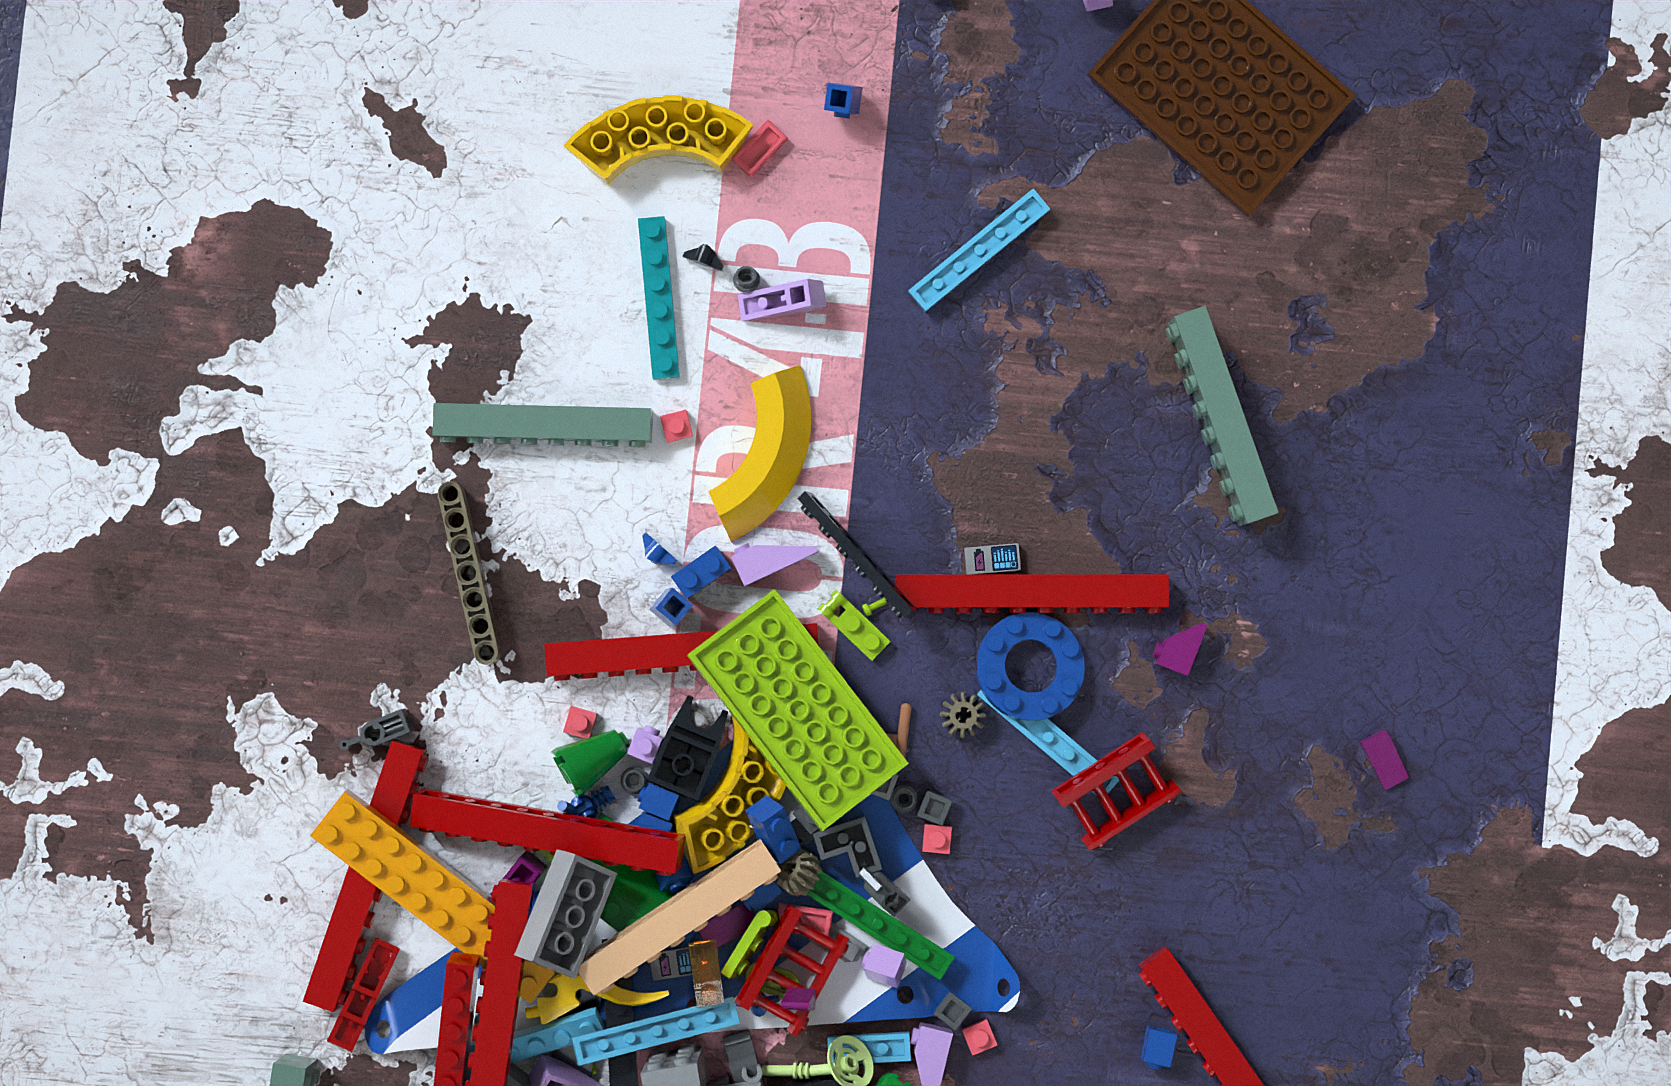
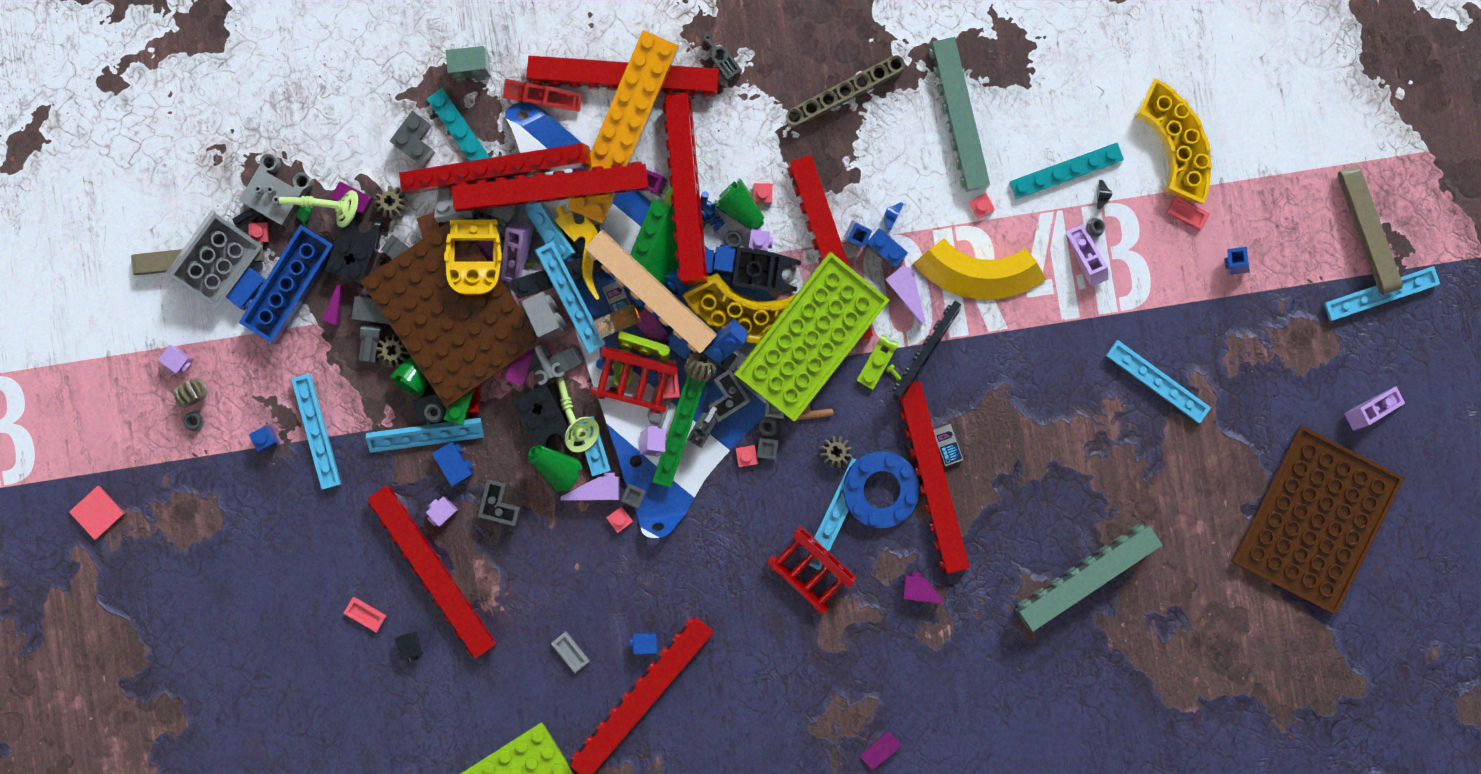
camera: 75 degrees right, 0 degrees up
light grey brick [514,849,617,979] -> none
magenta slope [781,988,816,1011] -> none

